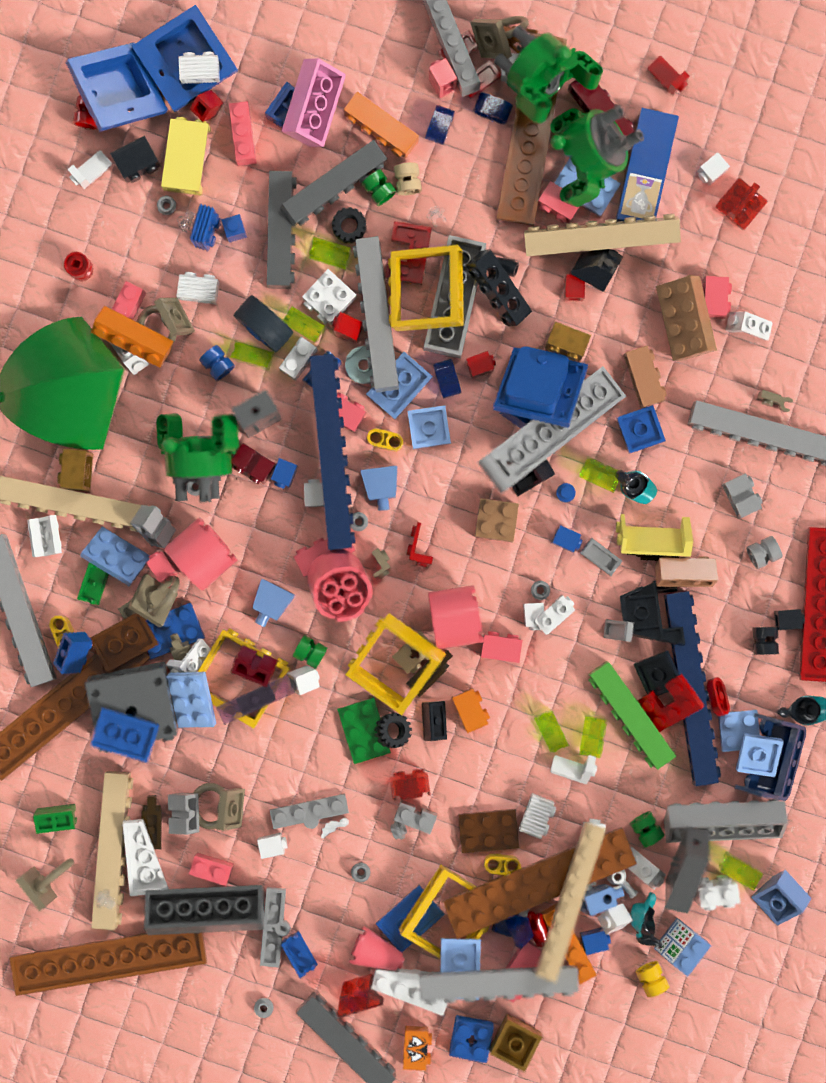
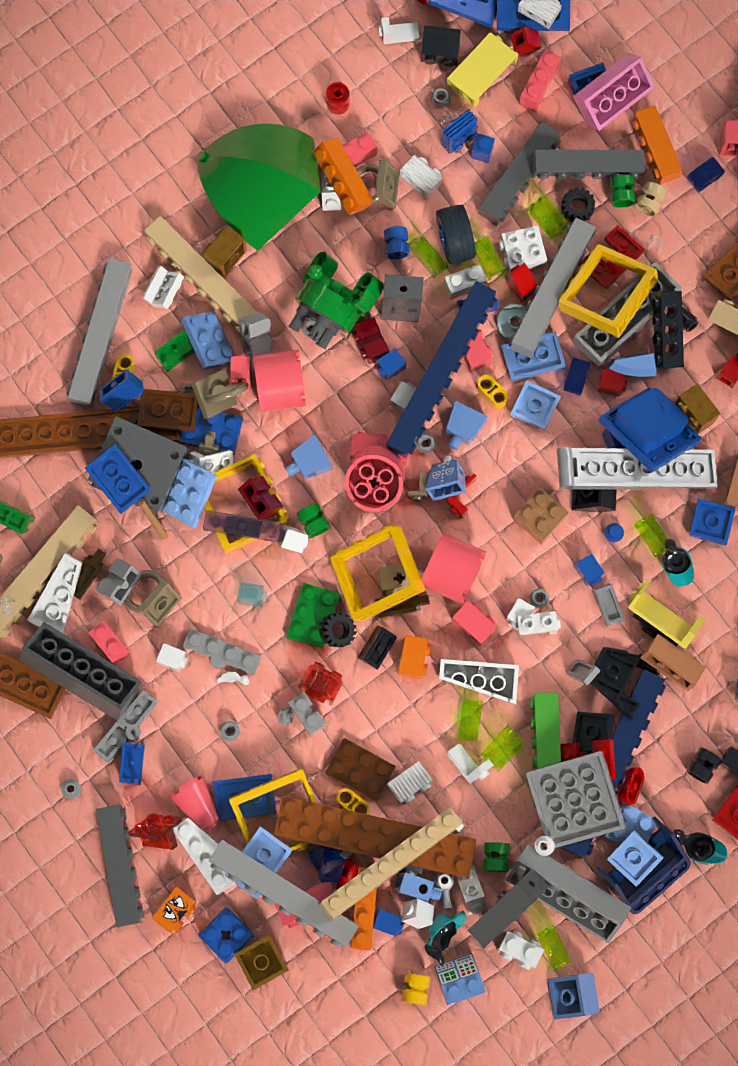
camera: 35 degrees right, 10 degrees down
none -> medium nougat bar [137,499,168,539]
none -> clear light blue brick [238,582,267,608]
none -> medium blue torso [425,456,466,501]
none -> white wedge [439,659,519,704]
none -> light grey plate [526,751,626,848]
none -> white hose [535,836,555,856]
none -> medium blue slope [607,352,656,377]

